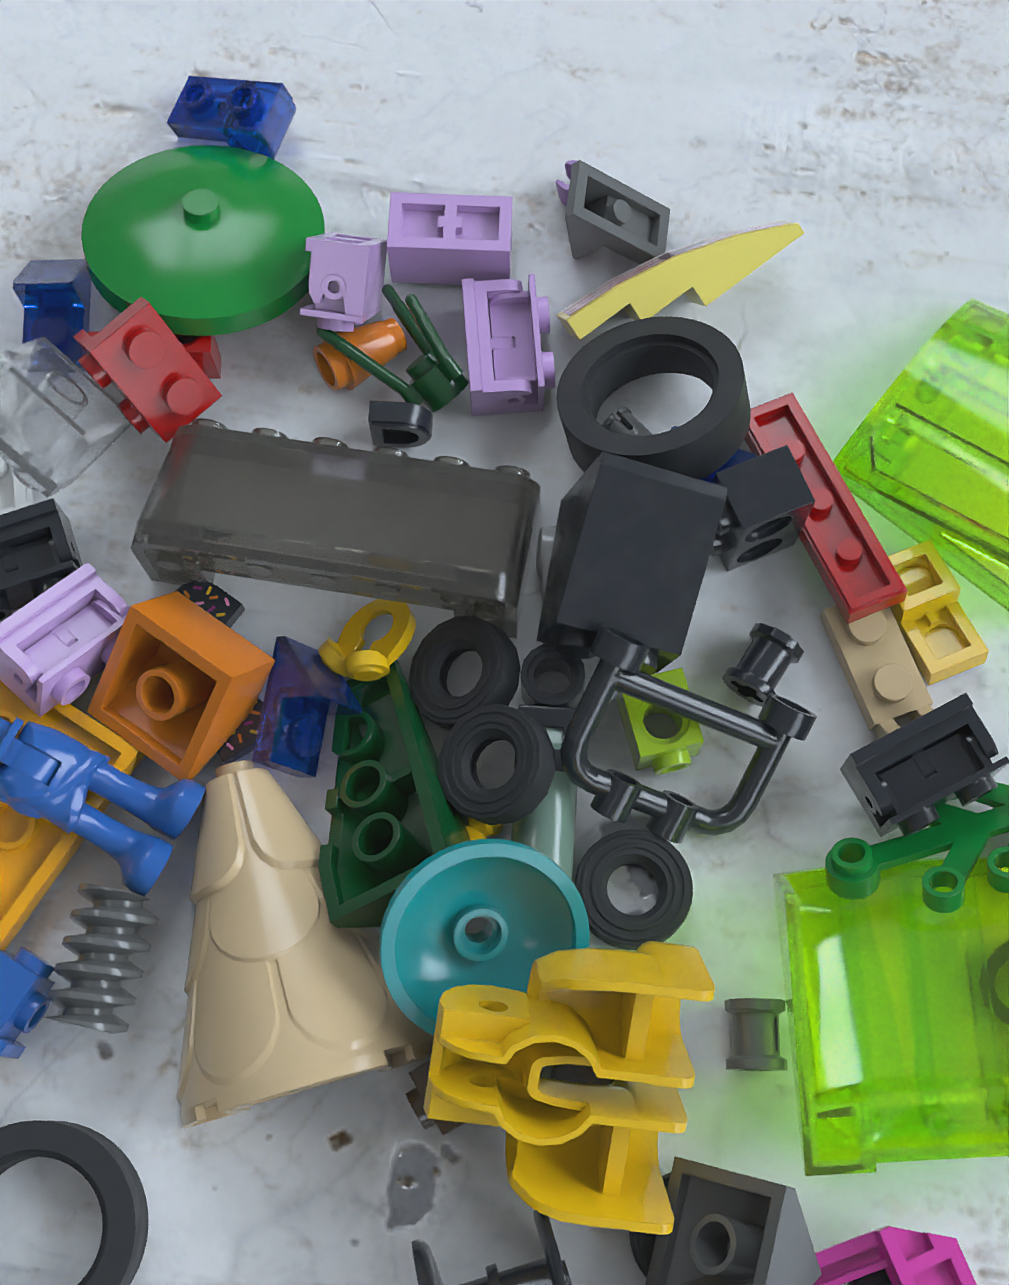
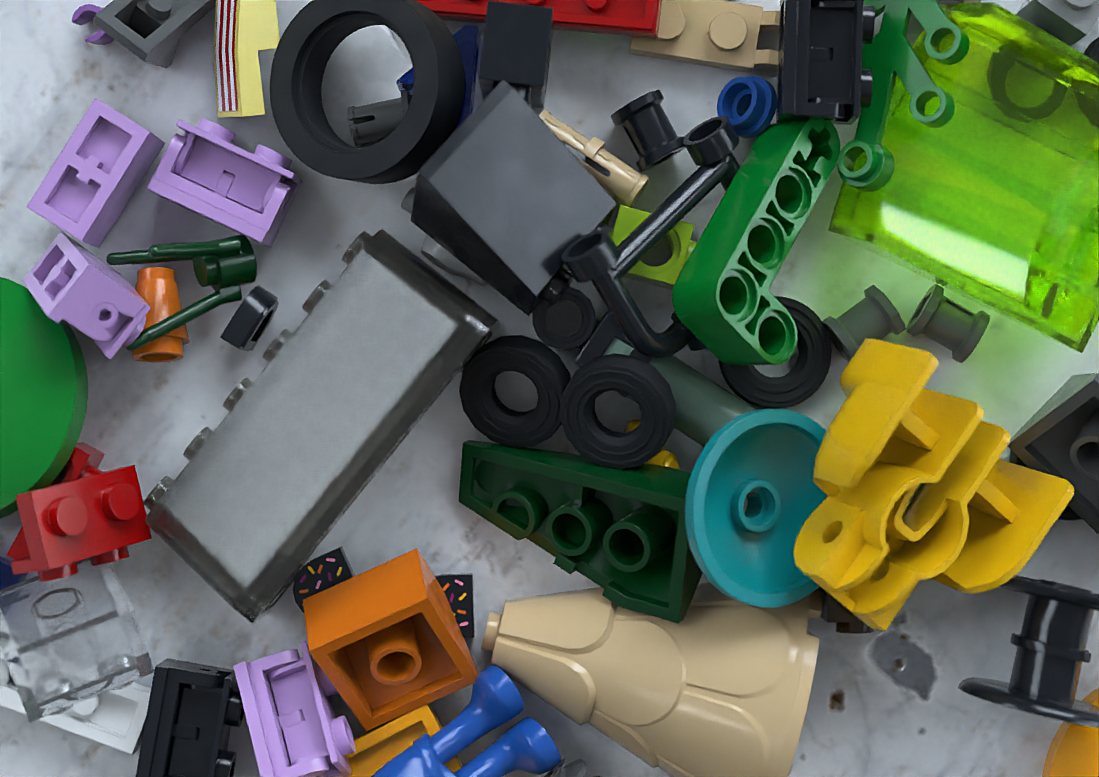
camera: 65 degrees left, 15 degrees up
clear blue slope [252,636,362,778] -> none
yellow piece [318,597,416,681] -> none
none -> tan pin [539,110,650,208]
none -> green beam [672,118,840,366]
none -> blue plate [717,76,777,139]
none -> dark grey bush [822,285,906,363]

